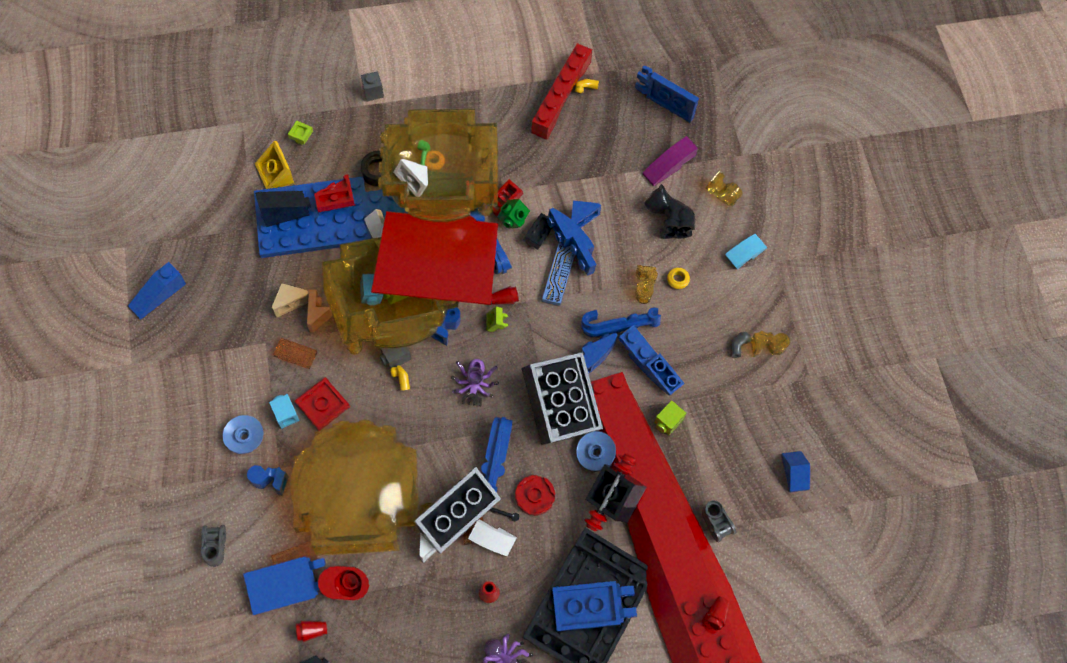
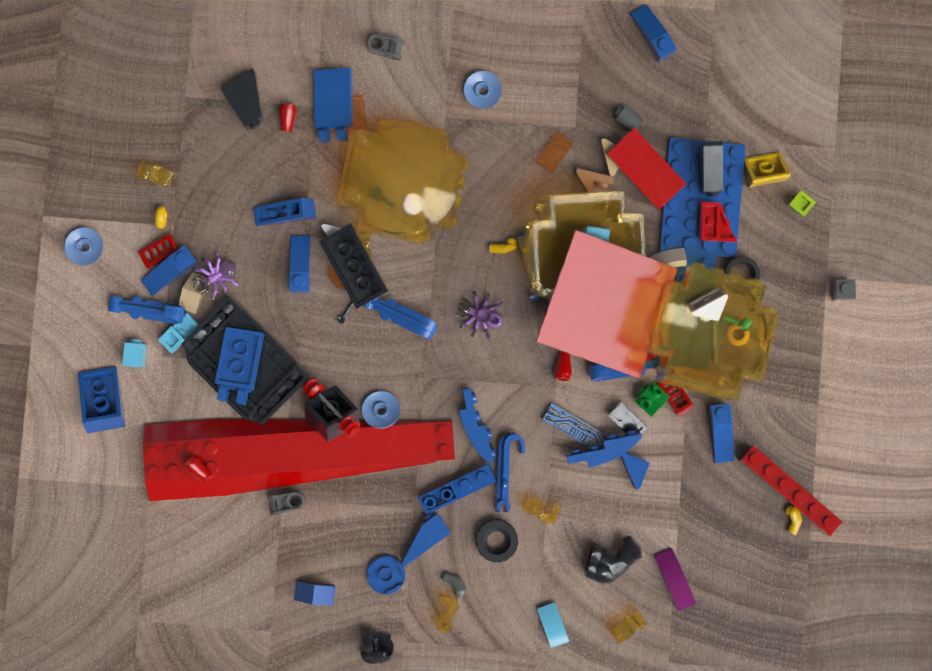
camera: 105 degrees right, 20 degrees up
blue leg [247,465,289,496] -> none
medium azure brick [269,394,300,429] -> none
red tile [294,377,350,431] -> none
red piece [318,566,369,600] -> none
white slope [468,519,517,556] -> none
red cone [479,581,500,603] -> none
lime tile [486,306,508,332] -> none
red tile [515,475,555,516] -> none
black slope [521,352,603,445] -> none
blue tile [635,65,699,123] -> none
lime brick [654,400,687,436] -> none
yellow piece [667,267,690,289] -> none
none -> blue slope [254,198,316,226]
none -> blue slope [289,236,311,293]
none -> black hair [360,629,394,664]
none -> blue tile [367,556,405,595]
none -> blue slope [402,513,451,567]
none -> black tyre [476,519,518,563]
none -> red tile [606,128,686,210]
none -> dark grey brick [615,105,644,131]
none -> blue slope [708,403,734,463]

